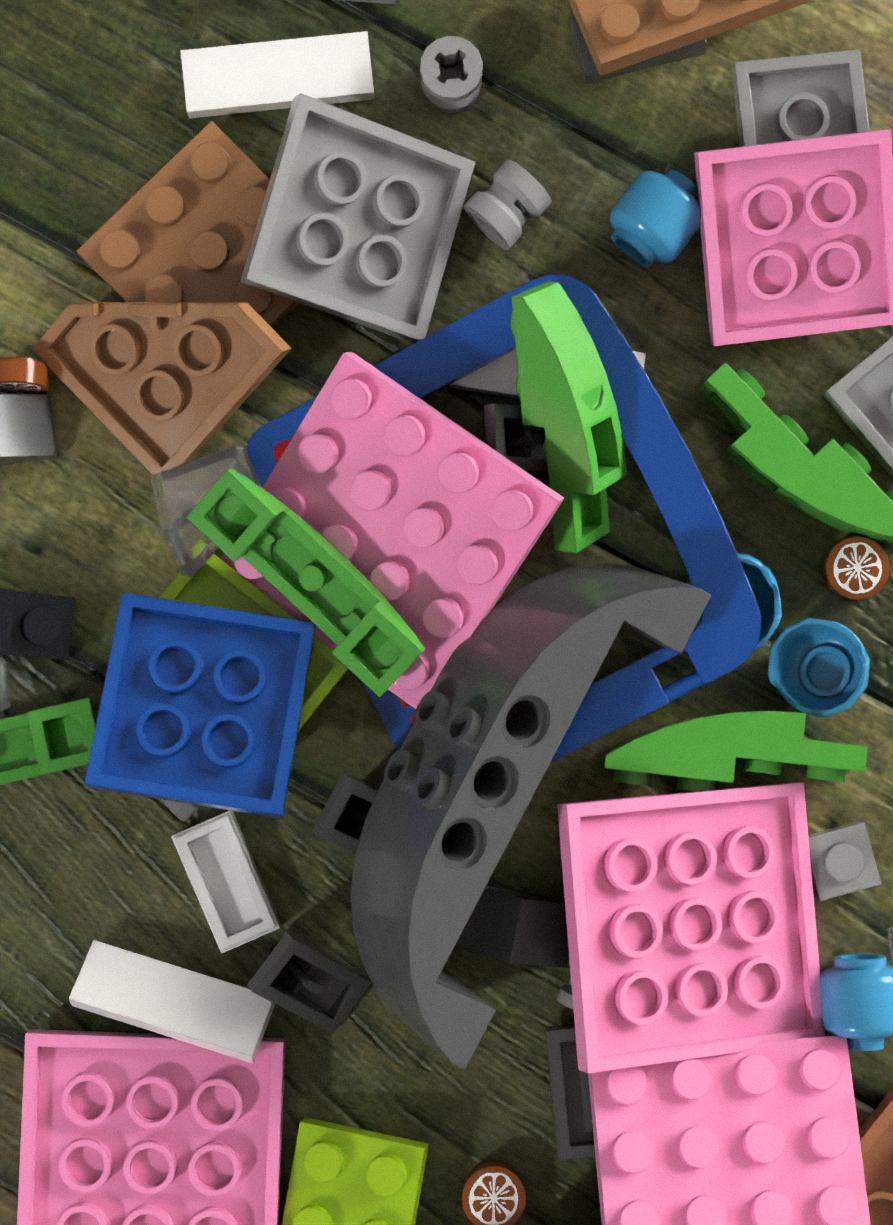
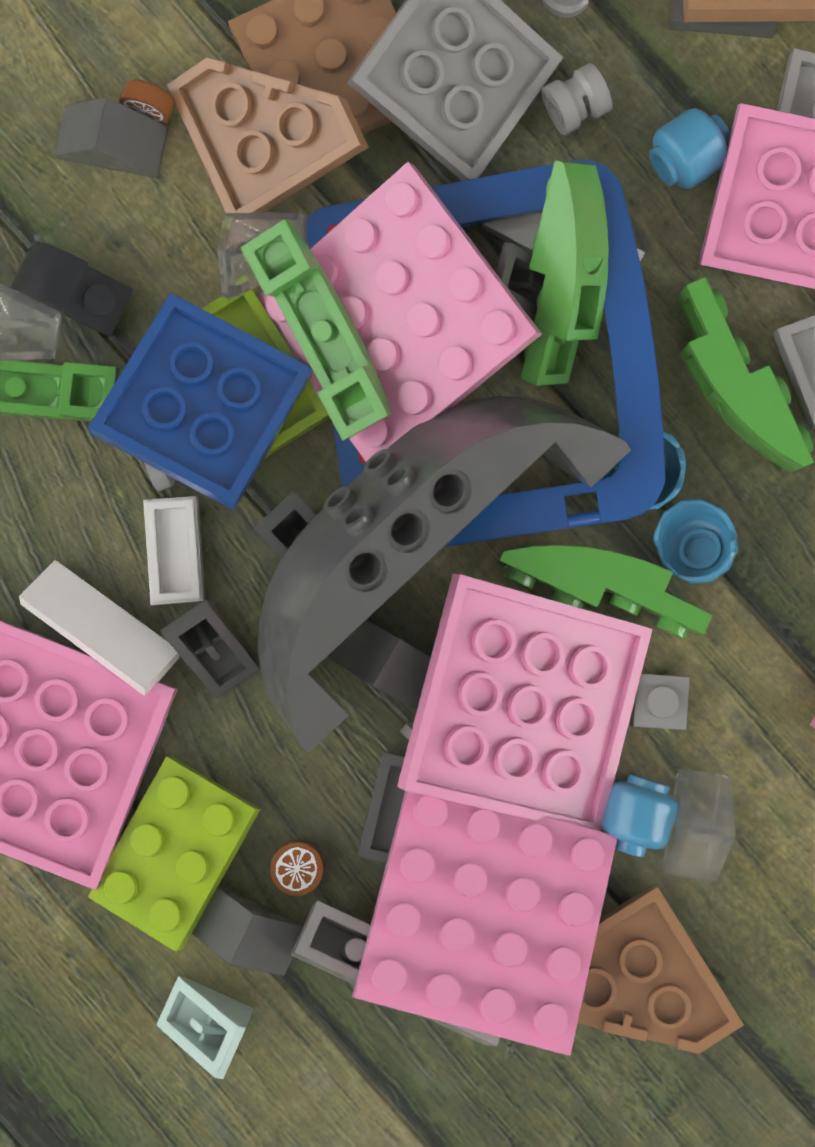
camera: 20 degrees right, 0 degrees up
dark orange tile [822,536,890,601] -> none

